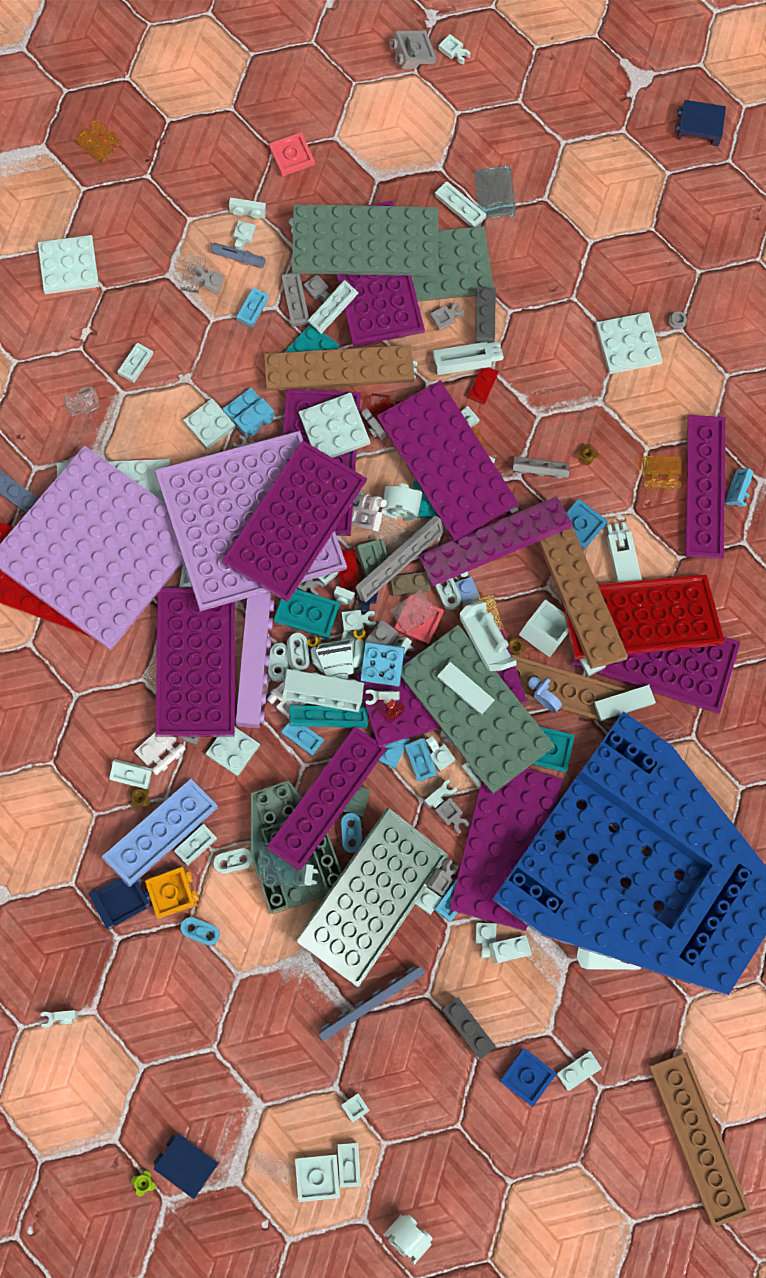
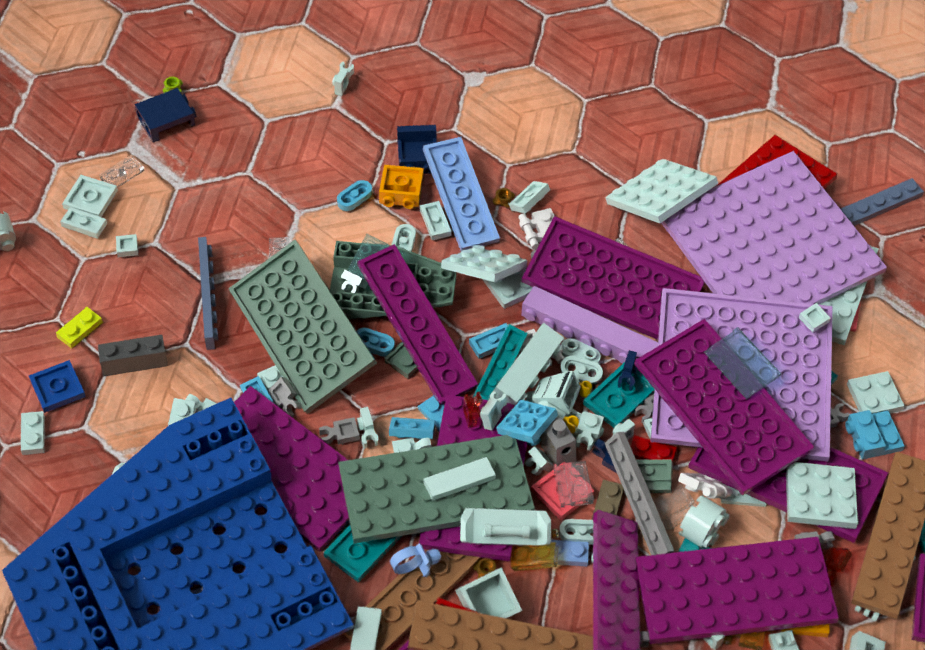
camera: 120 degrees right, 20 degrees down
none -> neon yellow plate [56,307,103,349]
none -> light aqua plate [441,245,528,282]
none -> light aqua plate [605,159,718,223]
none -> dark blue plate [618,350,638,391]
none -> clear light blue piece [704,327,782,399]
none -> light aqua plate [799,303,830,333]

